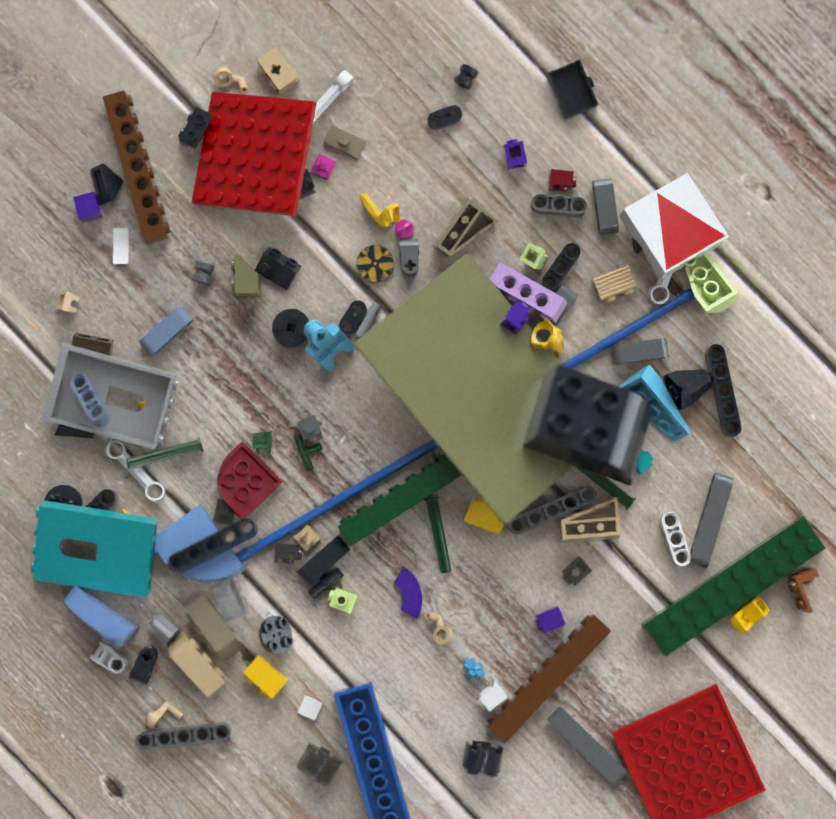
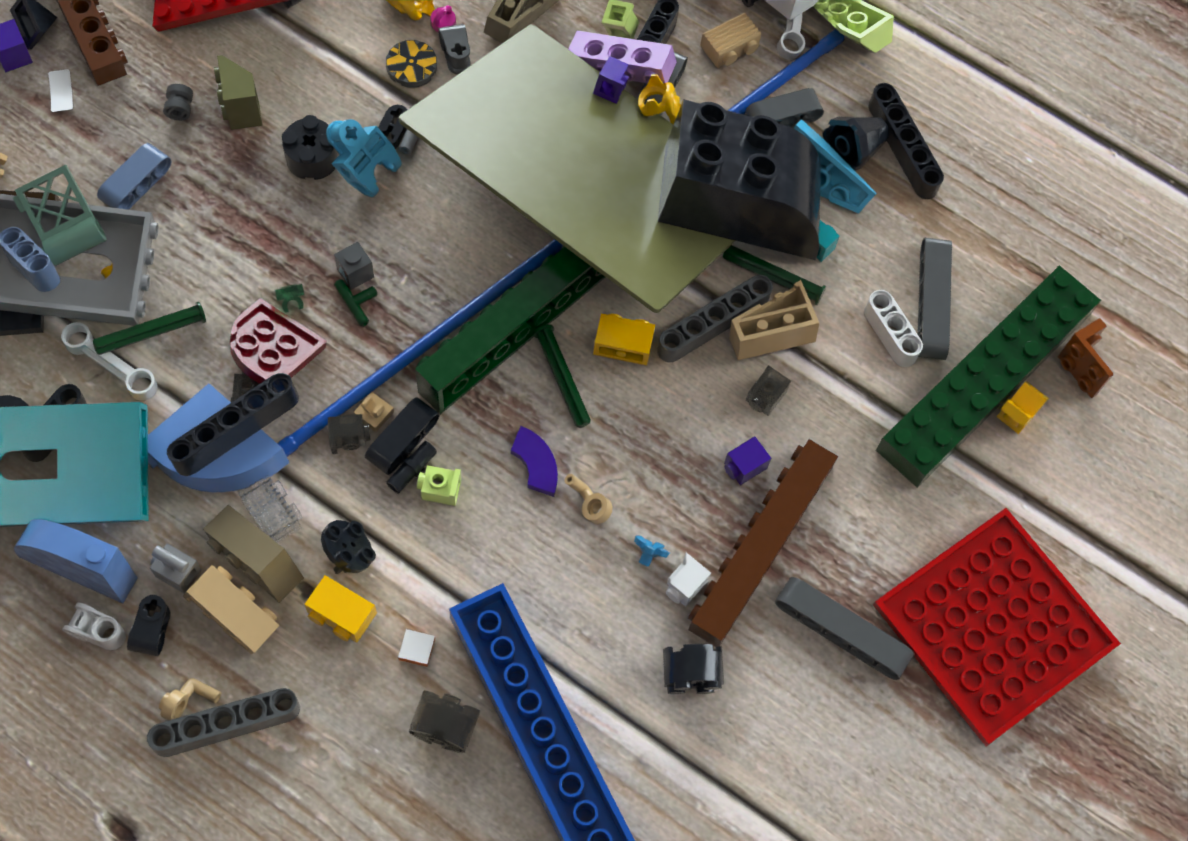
camera: 15 degrees left, 20 degrees down
black bracket [255,247,302,291] -> none
none -> sand green piece [13,165,107,266]

